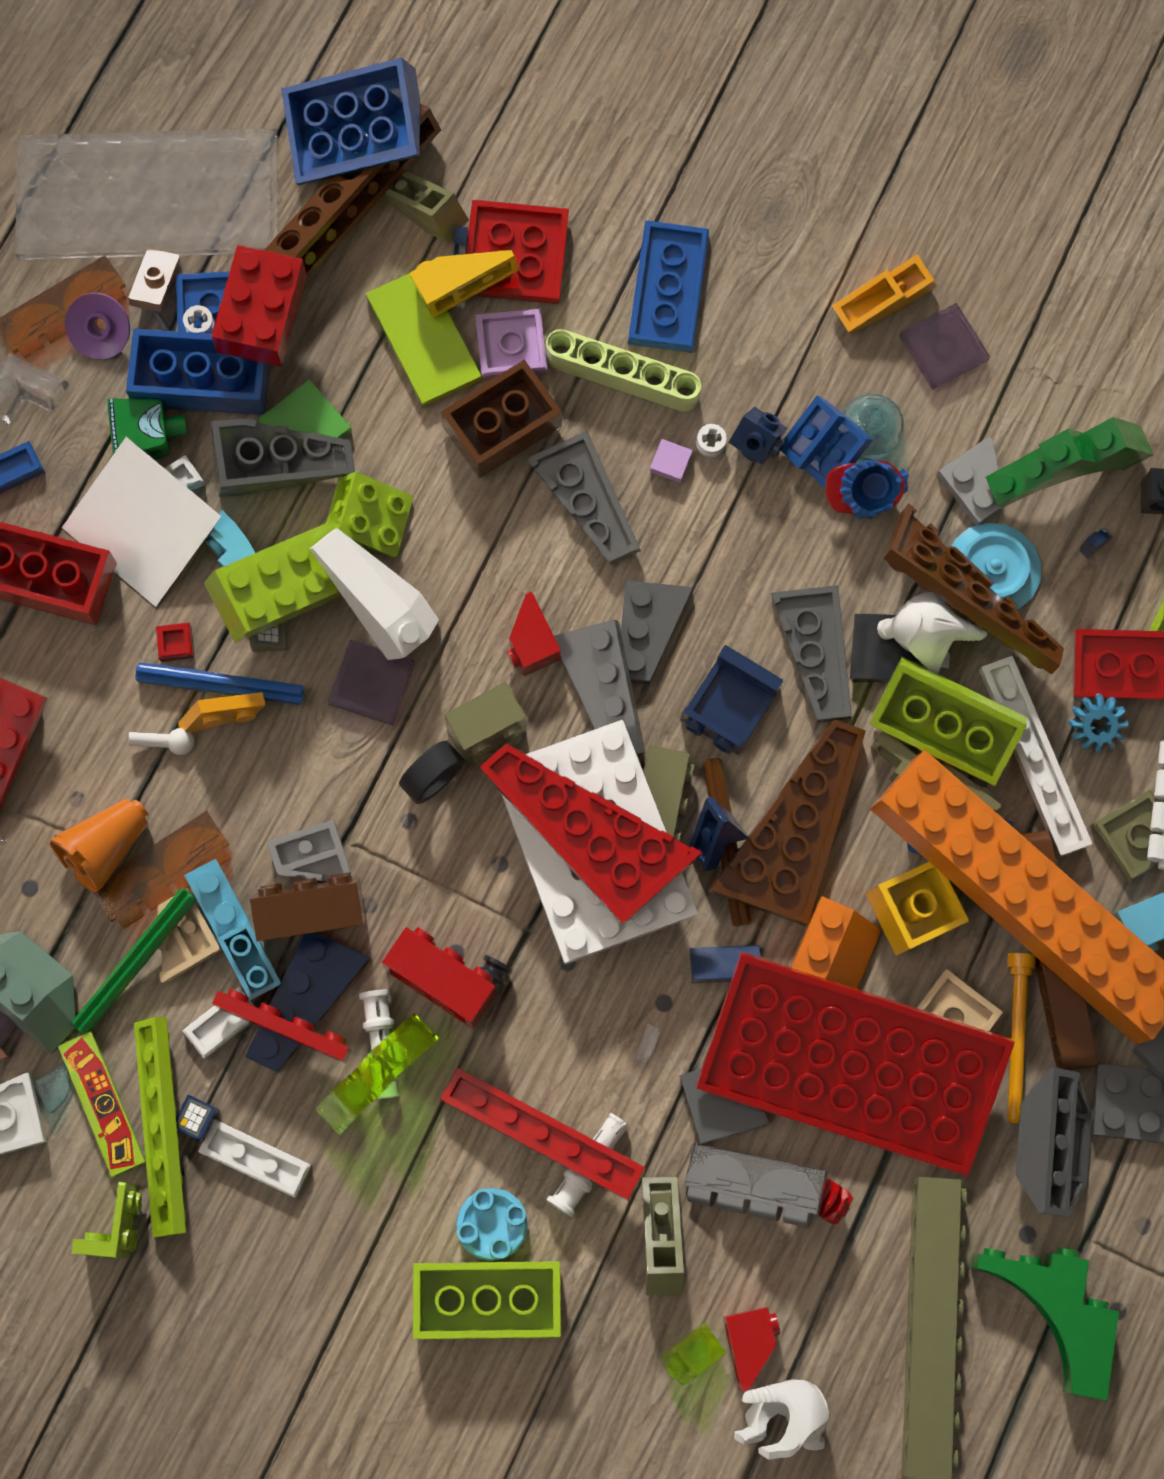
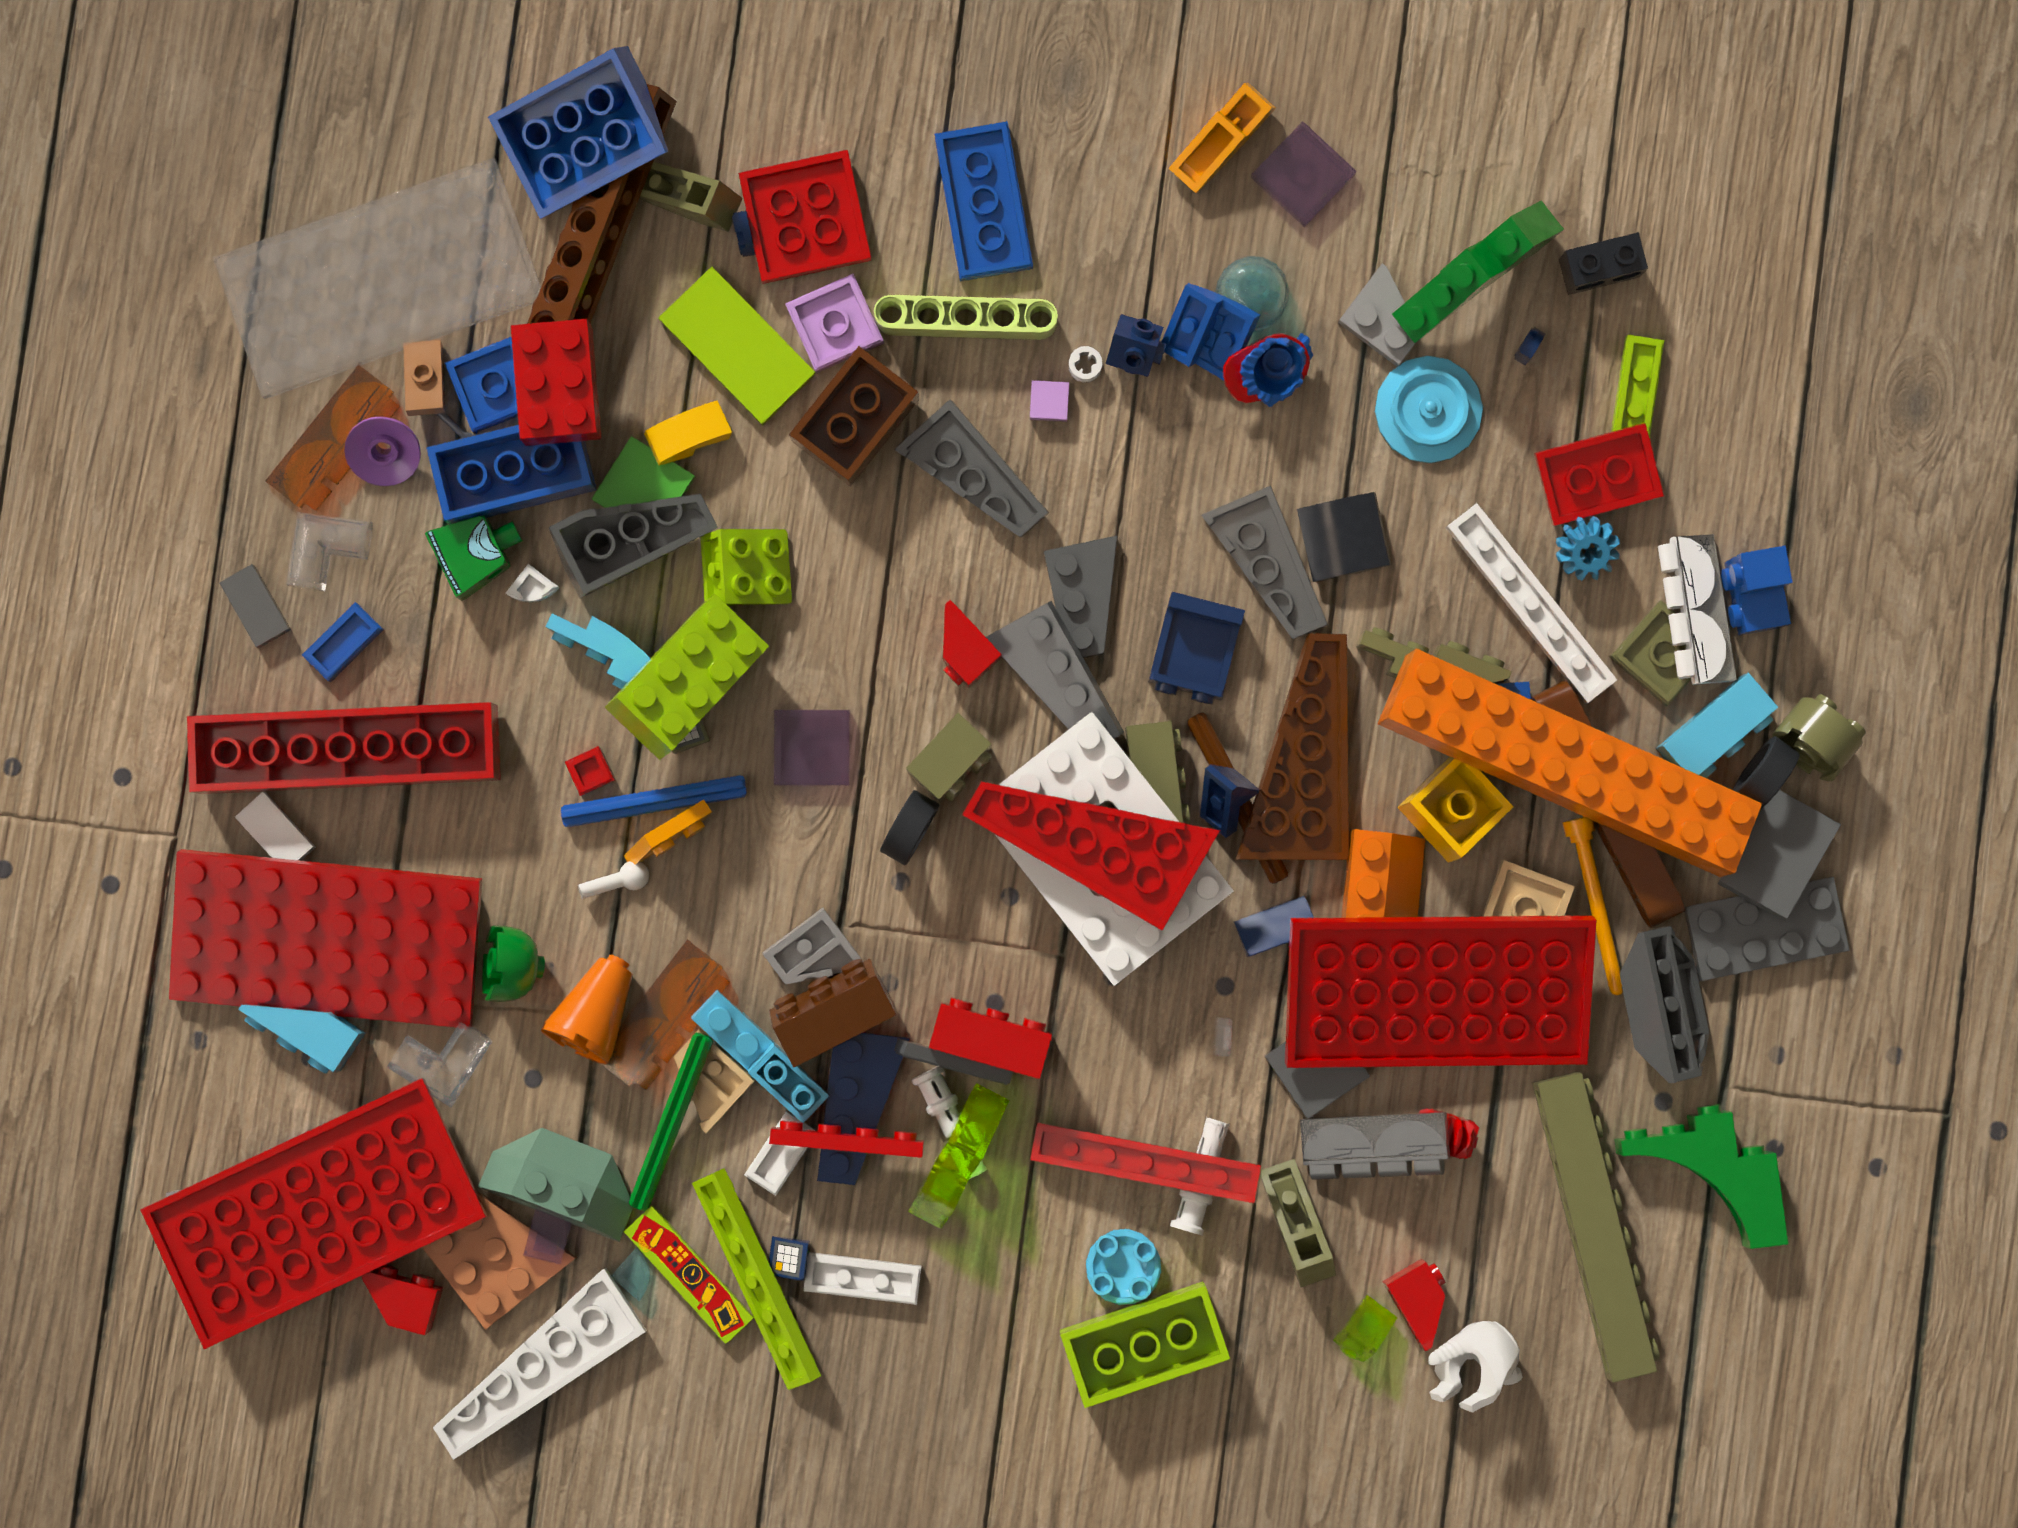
camera: 15 degrees left, 10 degrees up
white sticker [62,437,221,607] -> none
lime bracket [71,1182,142,1259] -> none
white bush [183,305,215,334] -> none
white wedge [309,528,439,660] -> none
yellow slope [409,250,519,318] -> none
black bush [479,955,512,986] -> none
lime brick [869,657,1027,786] -> none
white piece [877,592,987,674] -> none
reddish brown wing [883,503,1064,675] -> none
none -> green cylinder [482,925,545,1002]
none -> yellow slope [644,400,732,466]
none -> dark grey tile [894,1038,1013,1085]

